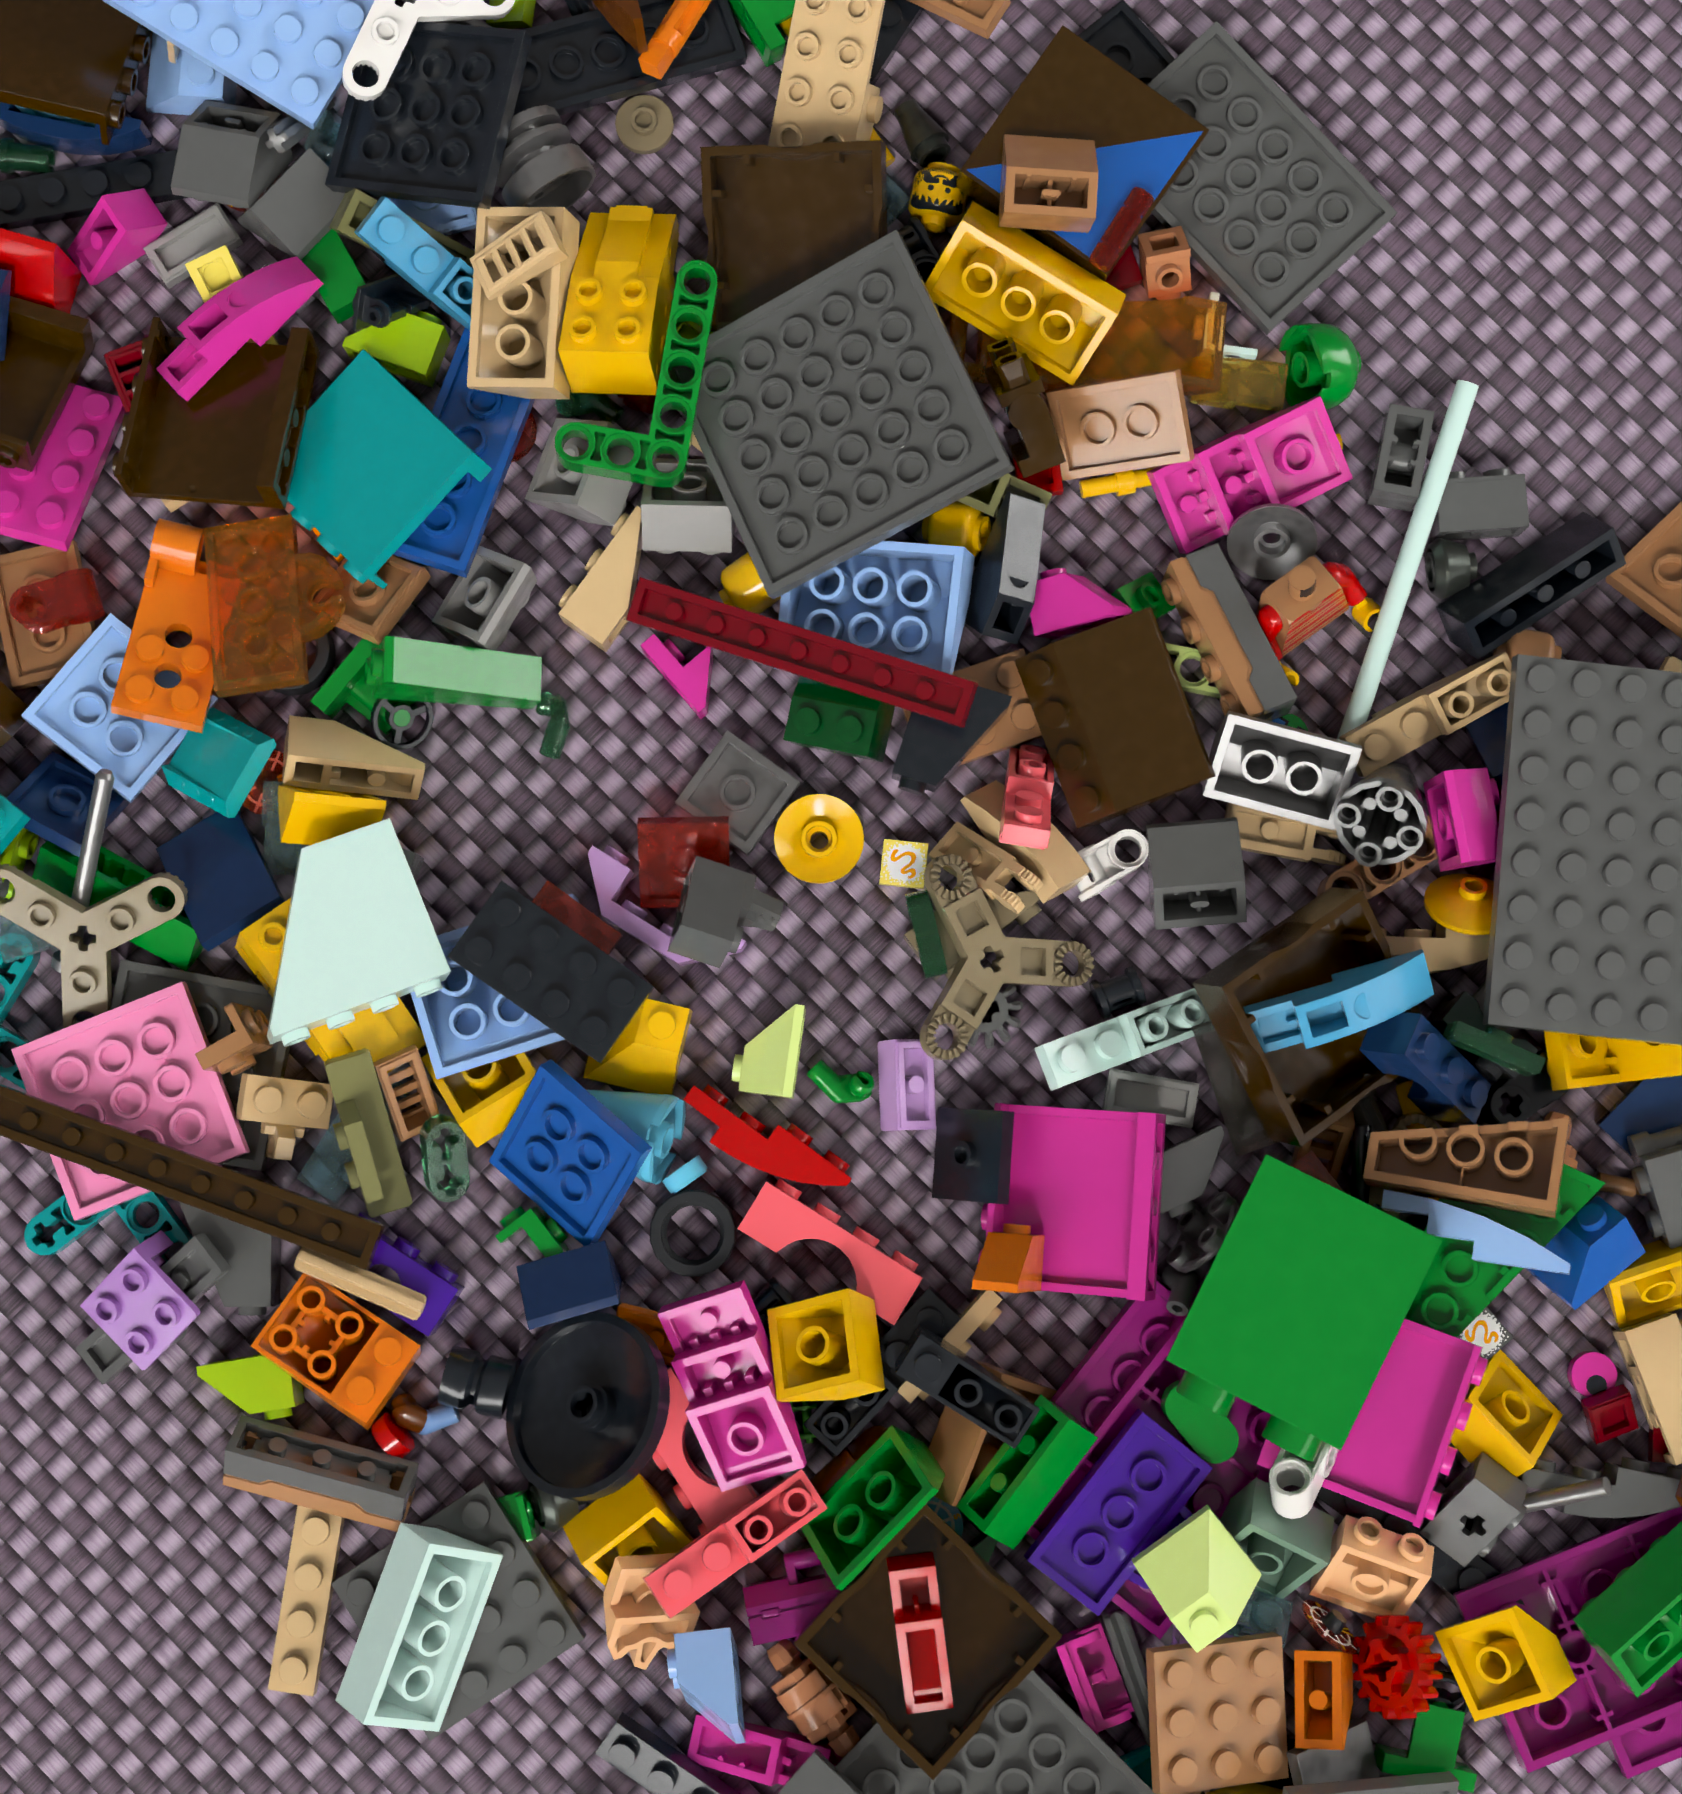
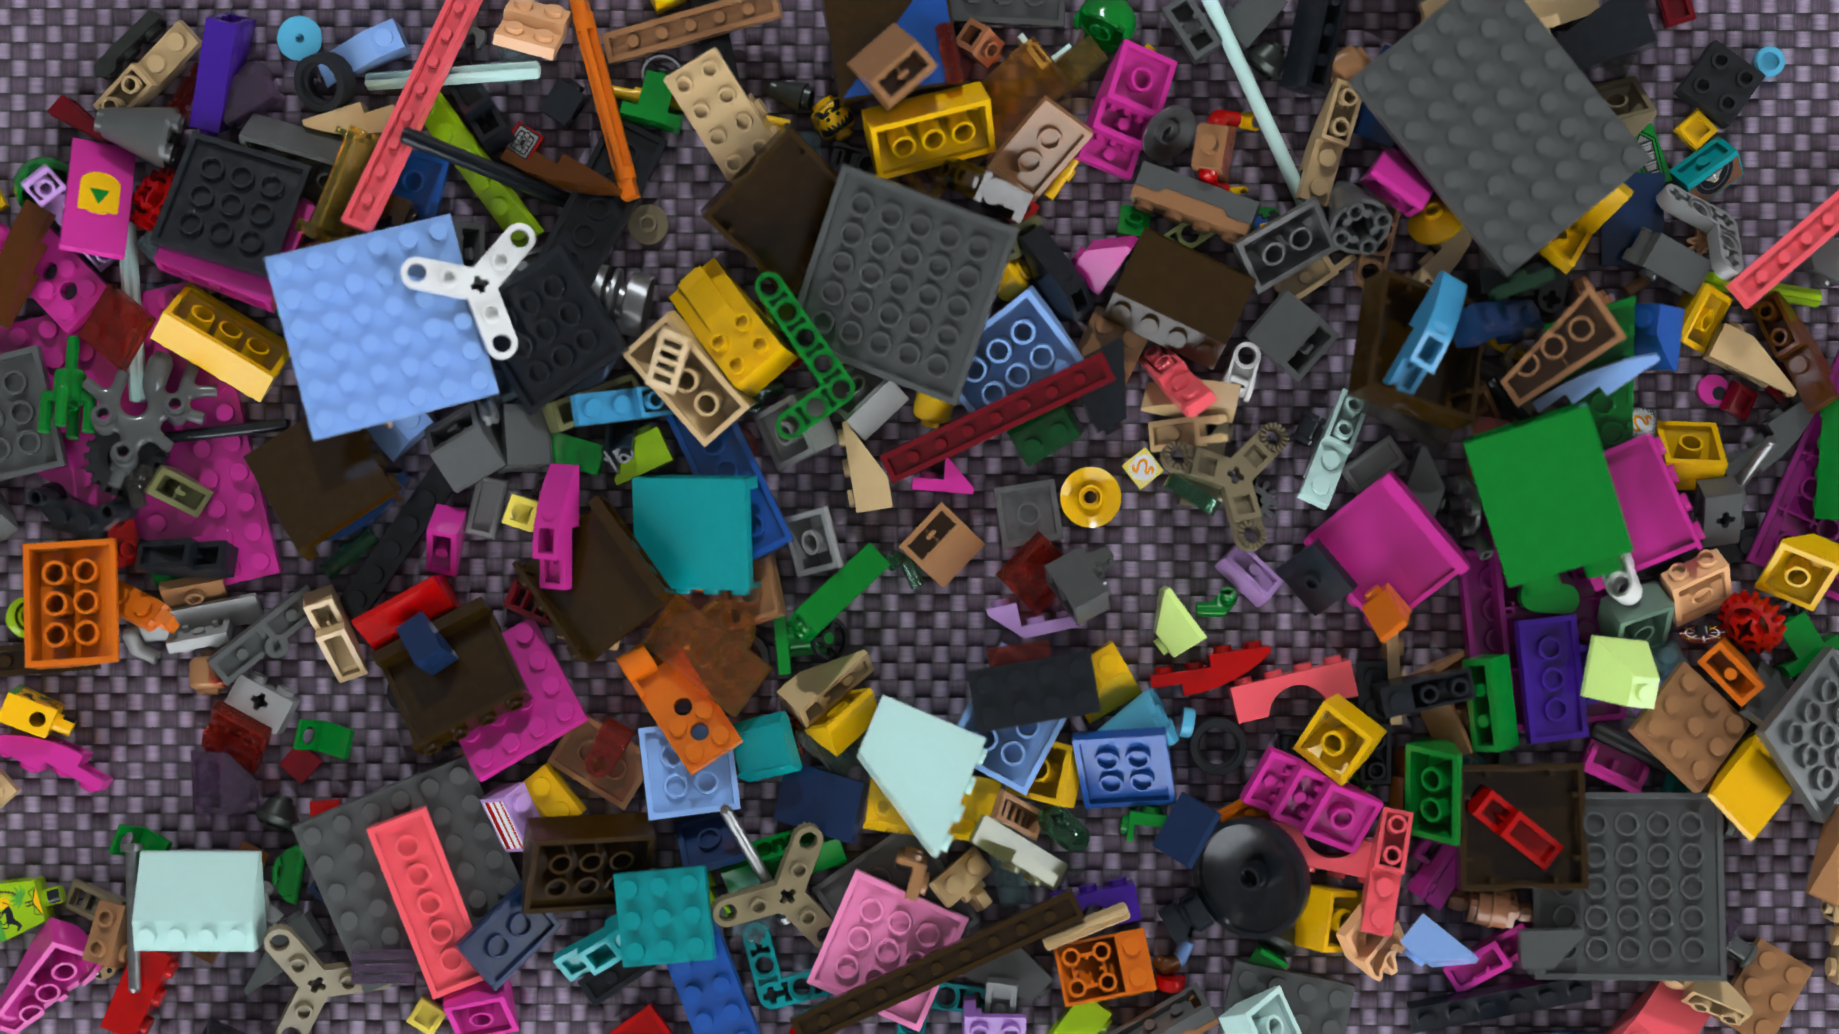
camera: 50 degrees left, 5 degrees up
none -> medium nougat slope [899,502,985,588]

